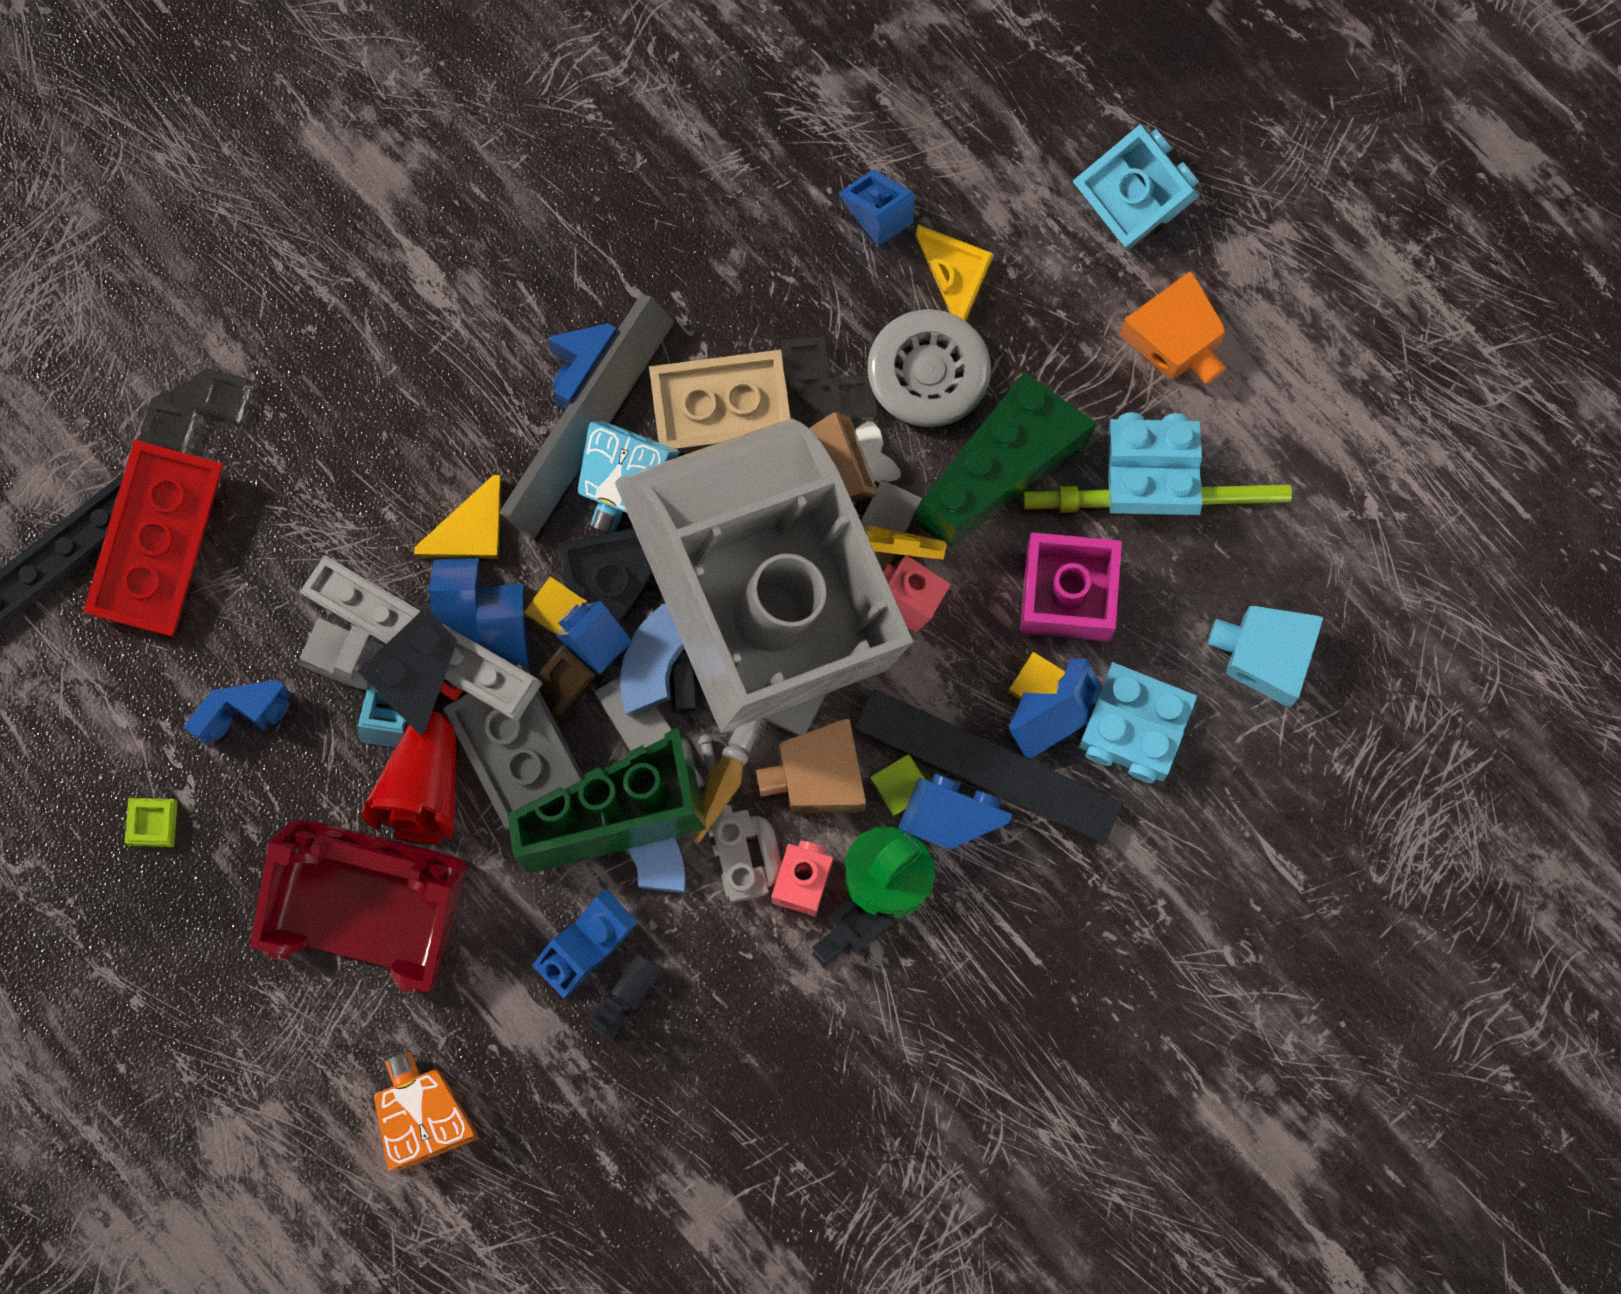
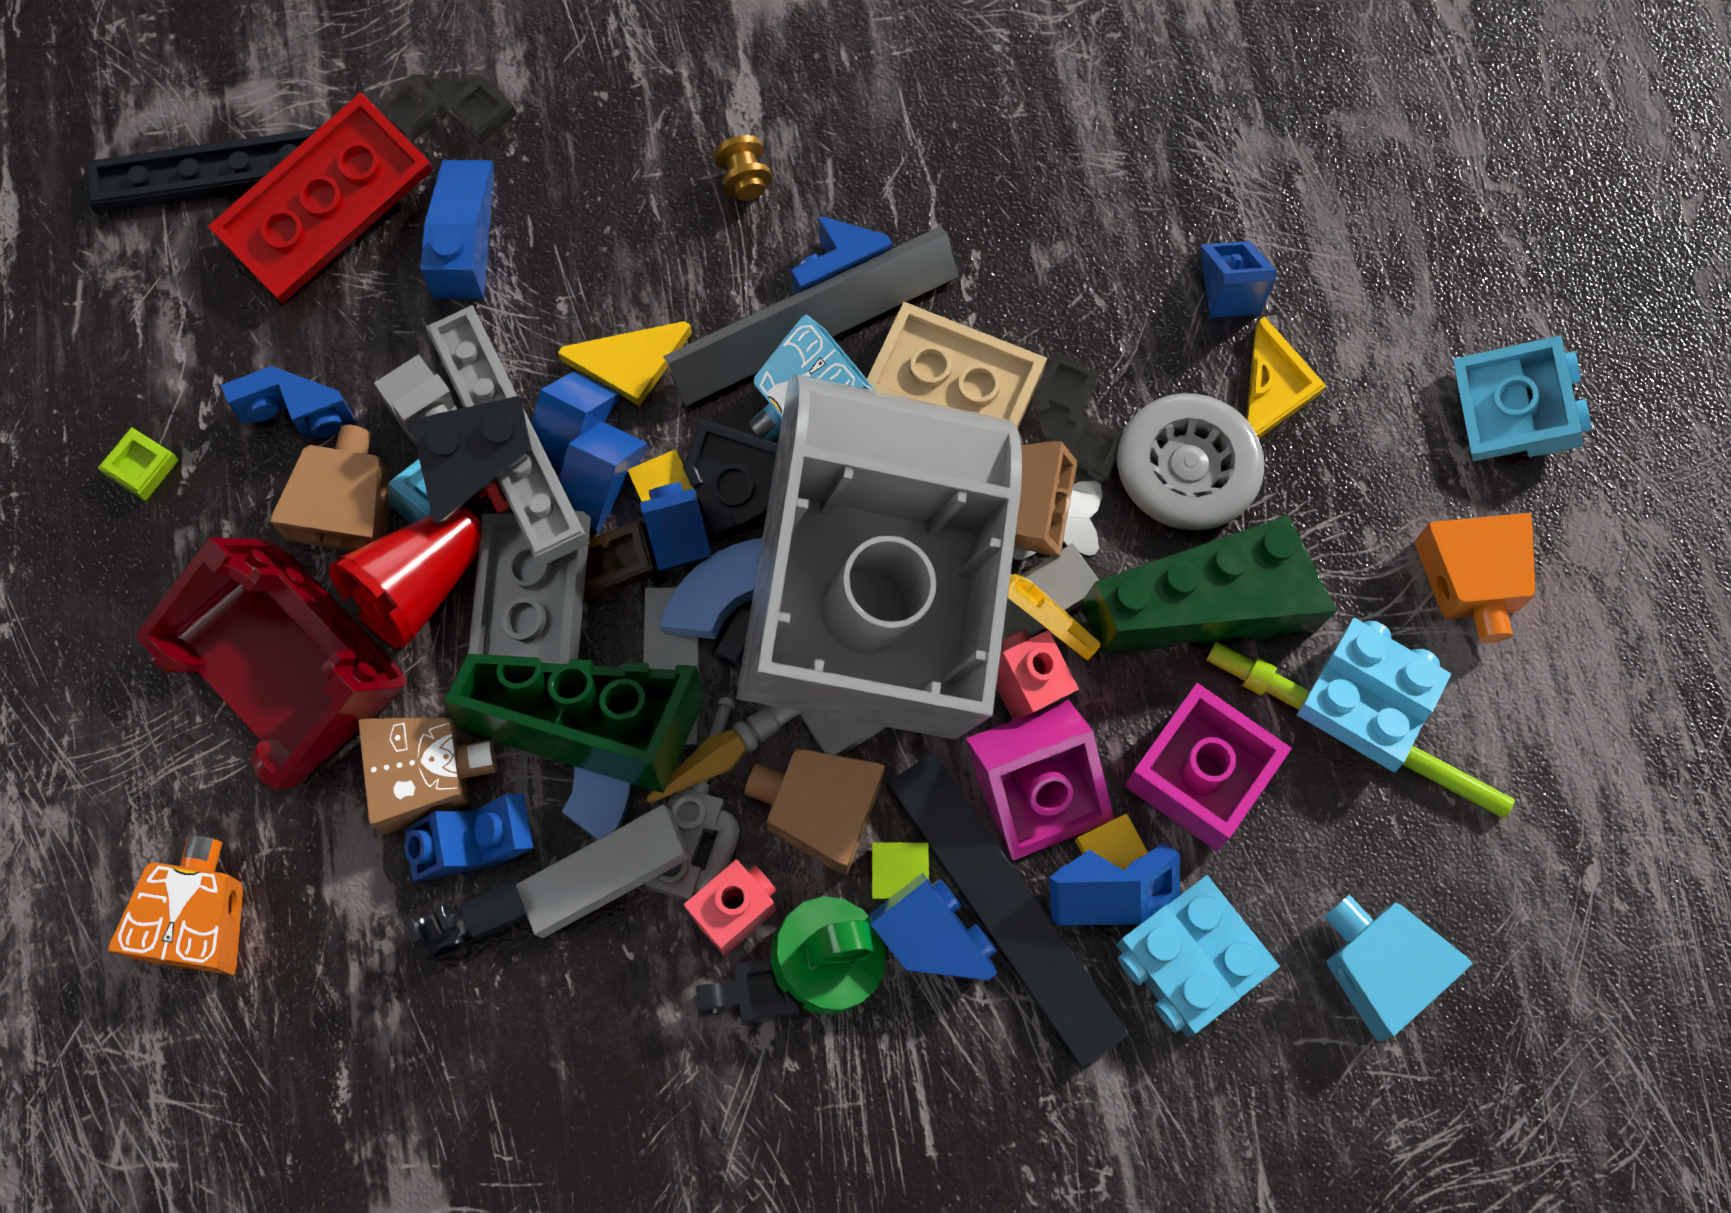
camera: 30 degrees right, 5 degrees down
none -> medium nougat torso [270,425,391,551]
none -> medium nougat torso [358,718,497,835]
none -> blue slope [420,160,494,299]
none -> light grey tile [516,804,691,939]
none -> pearl gold wheel [714,135,772,201]
none -> dark pink slope [966,699,1114,861]

